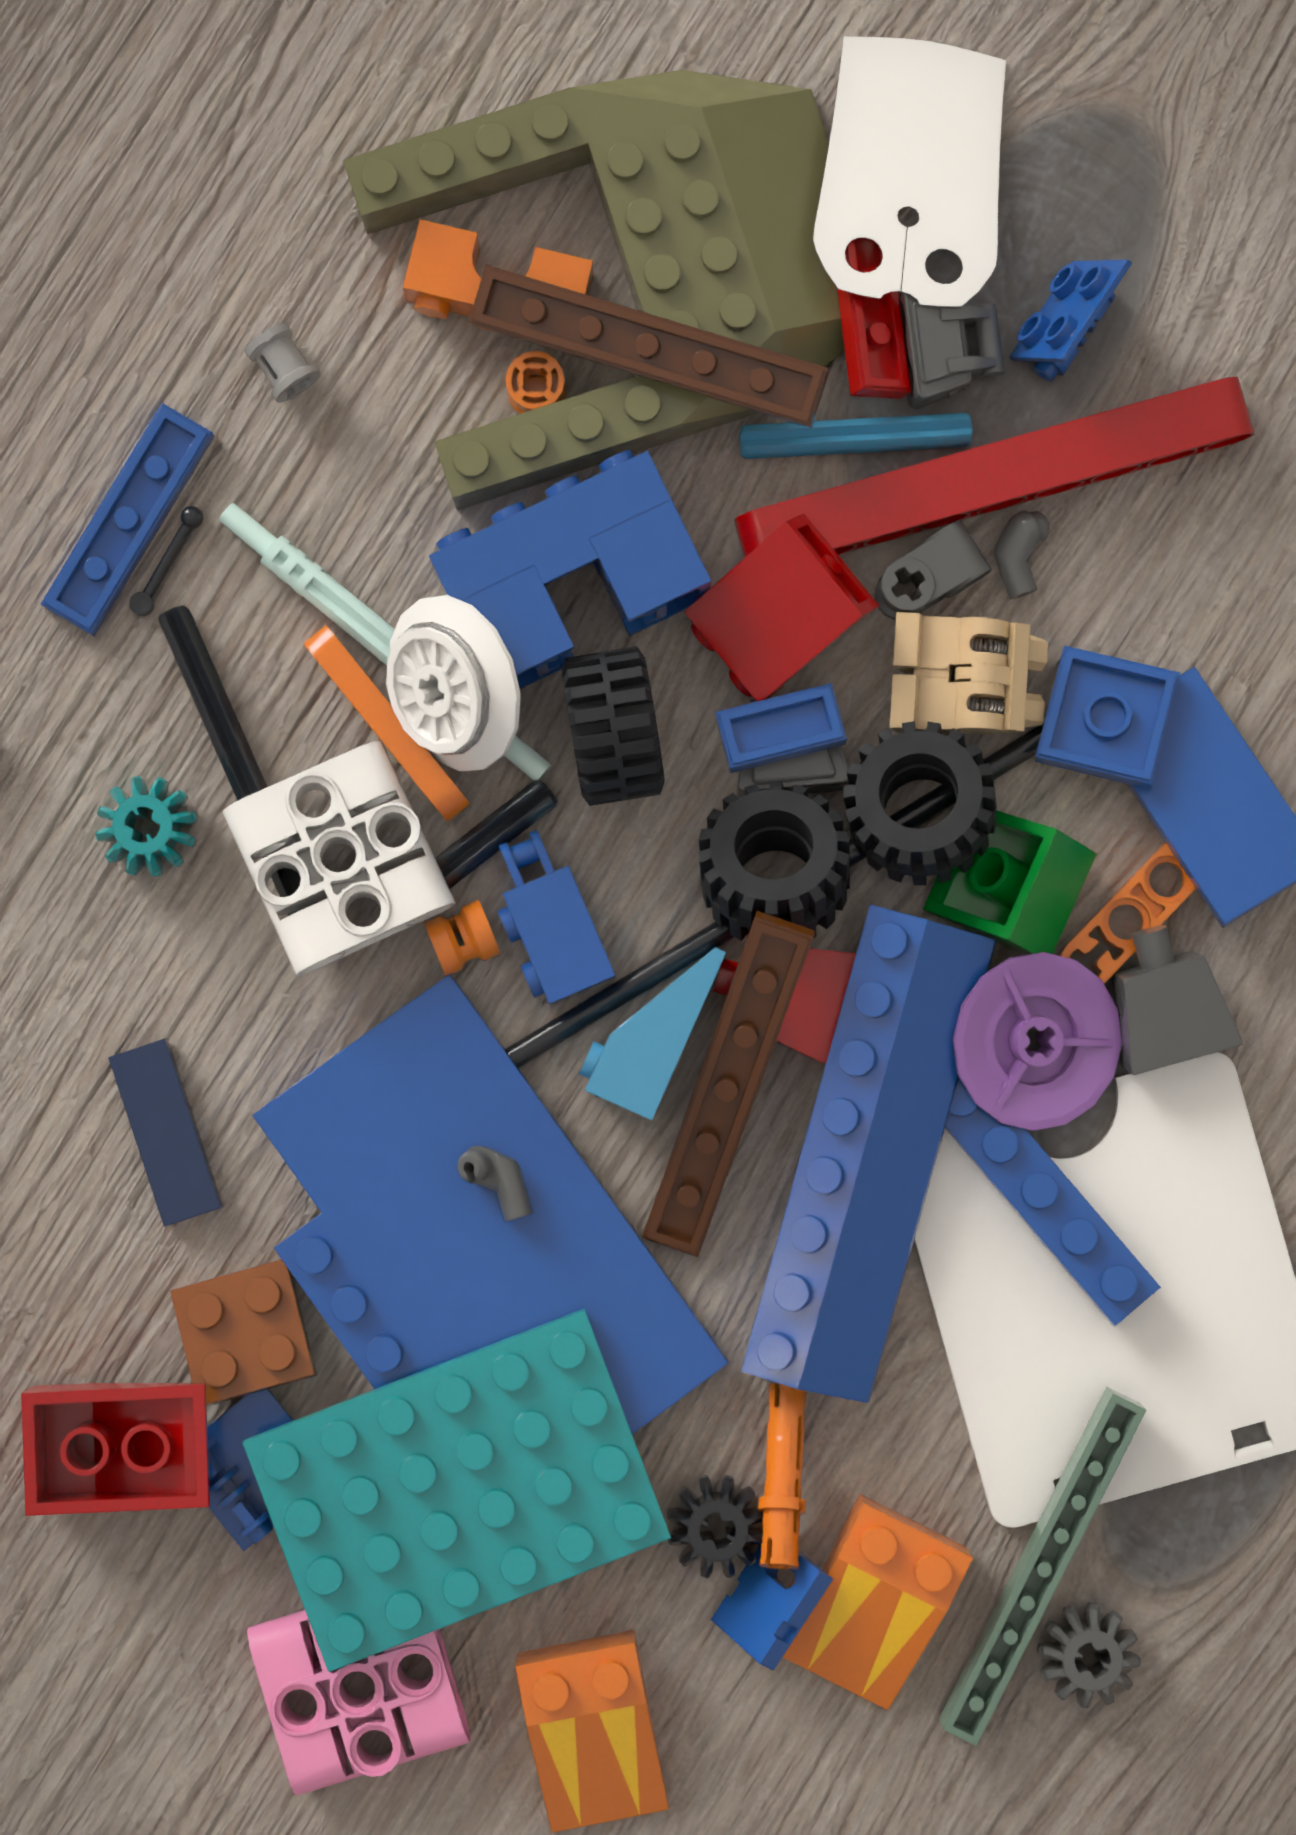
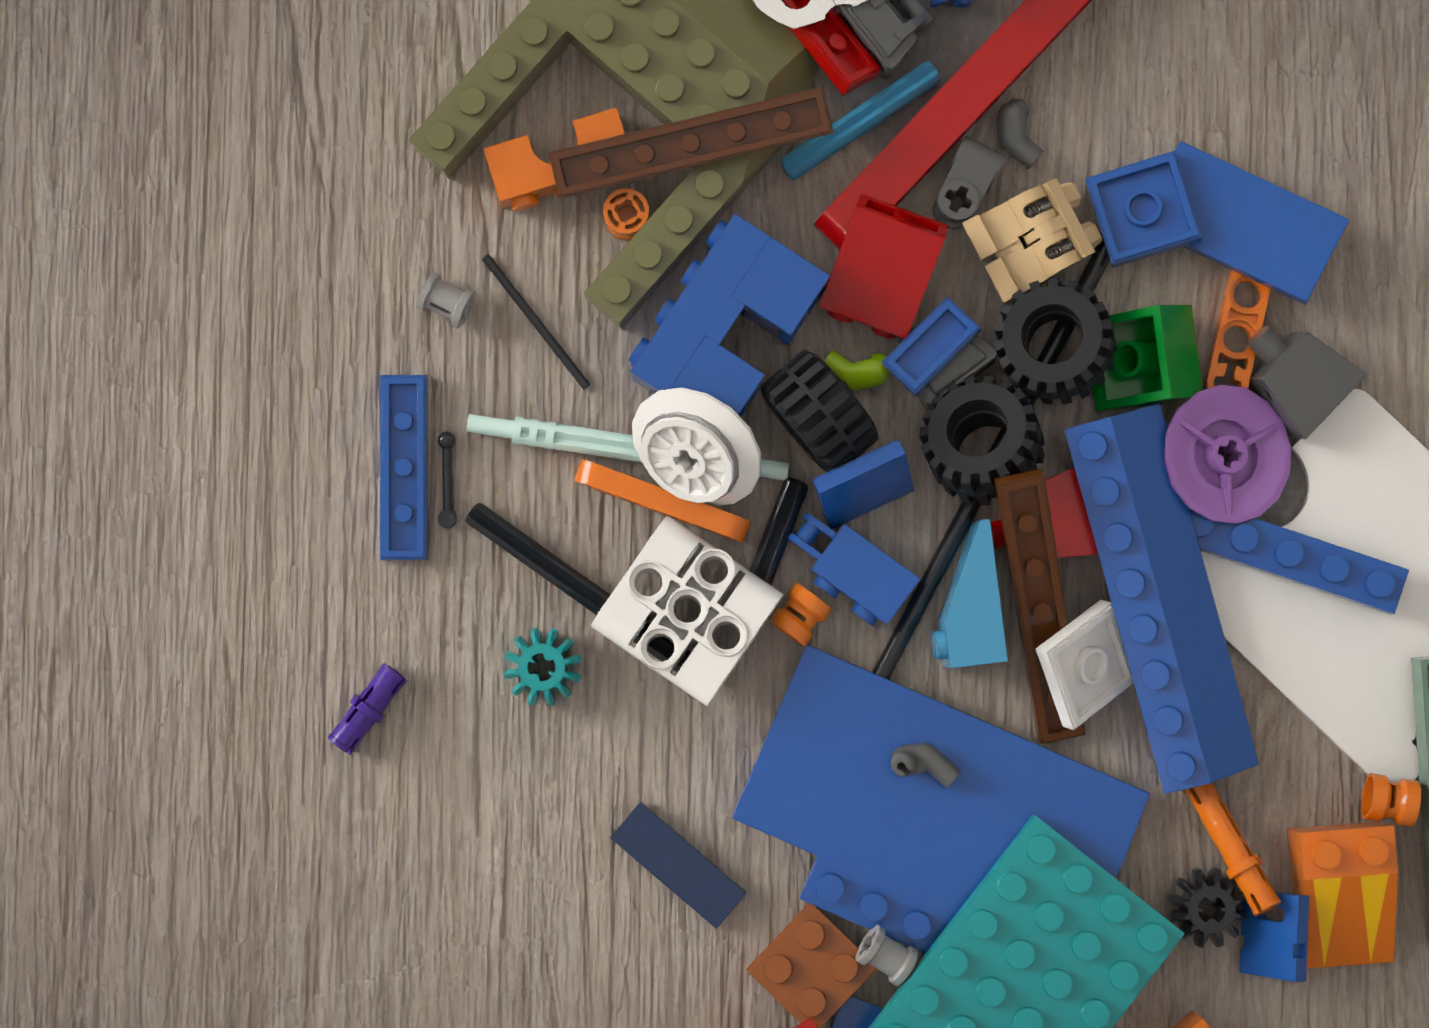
camera: 25 degrees left, 0 degrees up
none -> black axle [482,254,590,390]
none -> blue tile [813,440,914,529]
none -> lime arm [824,350,889,391]
none -> light grey bush [855,925,918,986]
none -> white tile [1036,600,1134,730]
none -> orange wheel [1361,773,1421,827]

